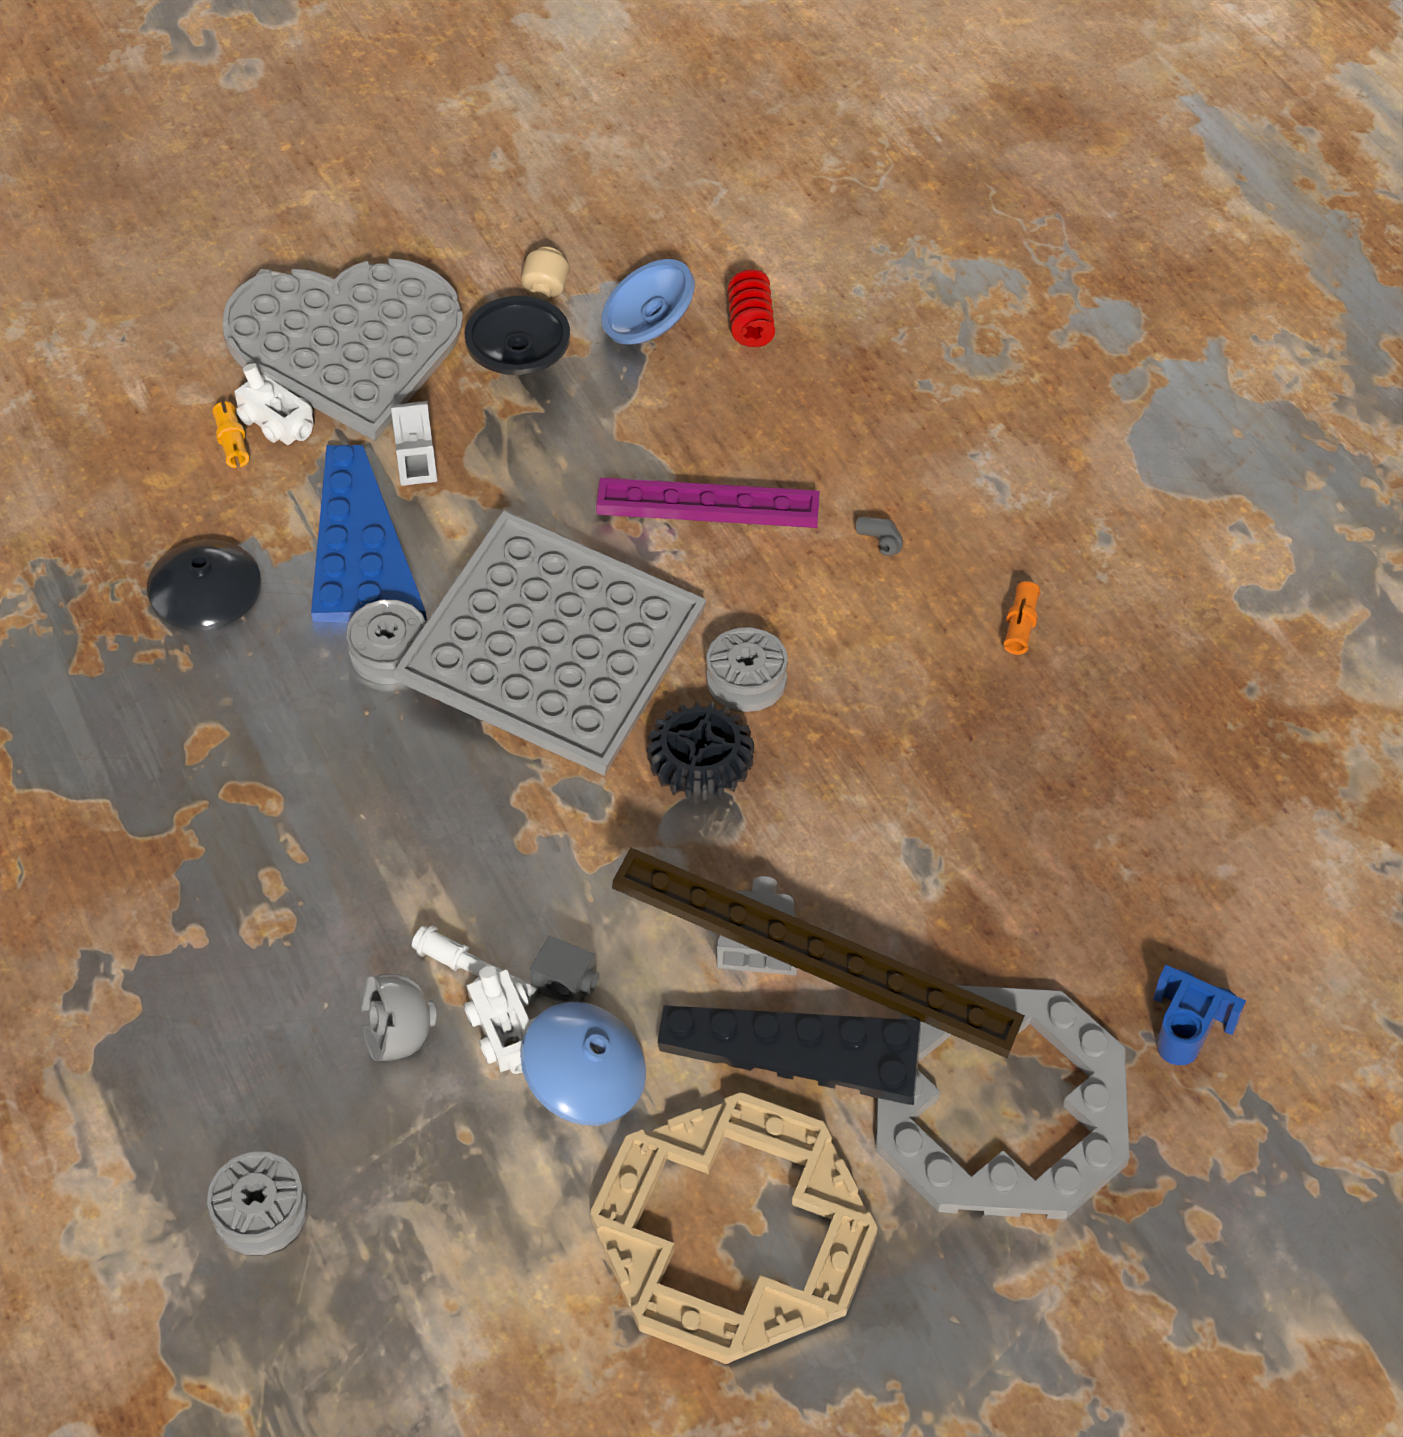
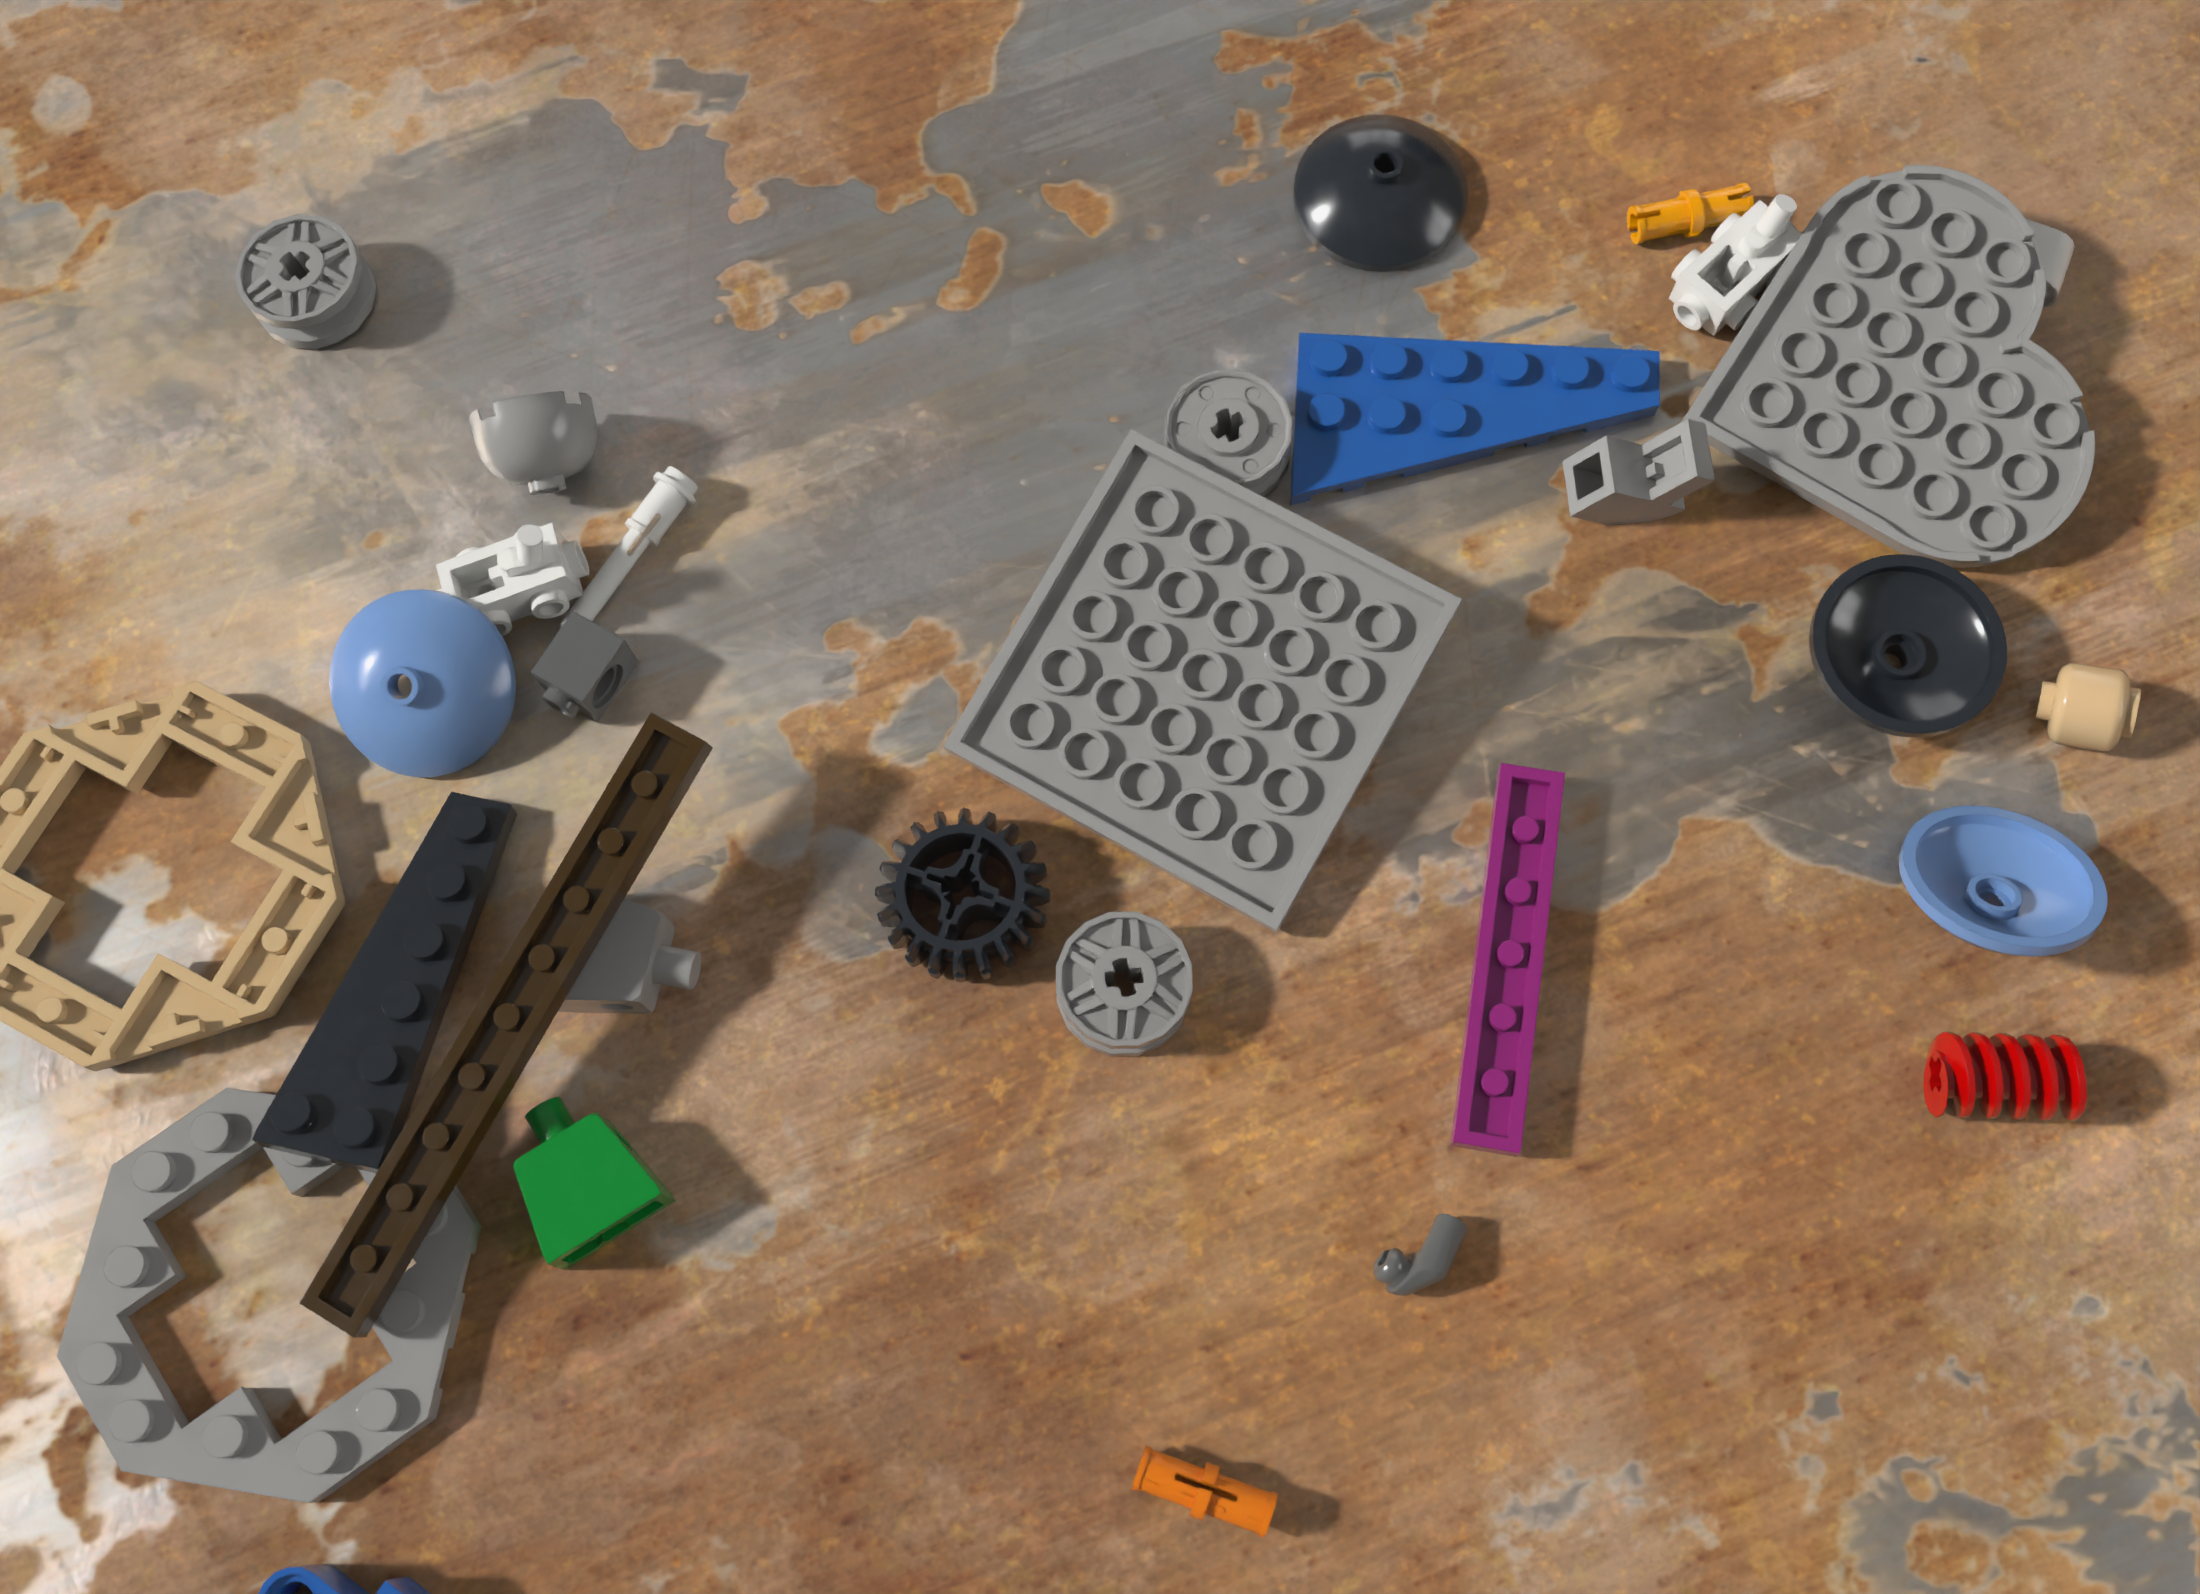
camera: 100 degrees right, 20 degrees up
none -> green torso [513,1097,676,1270]

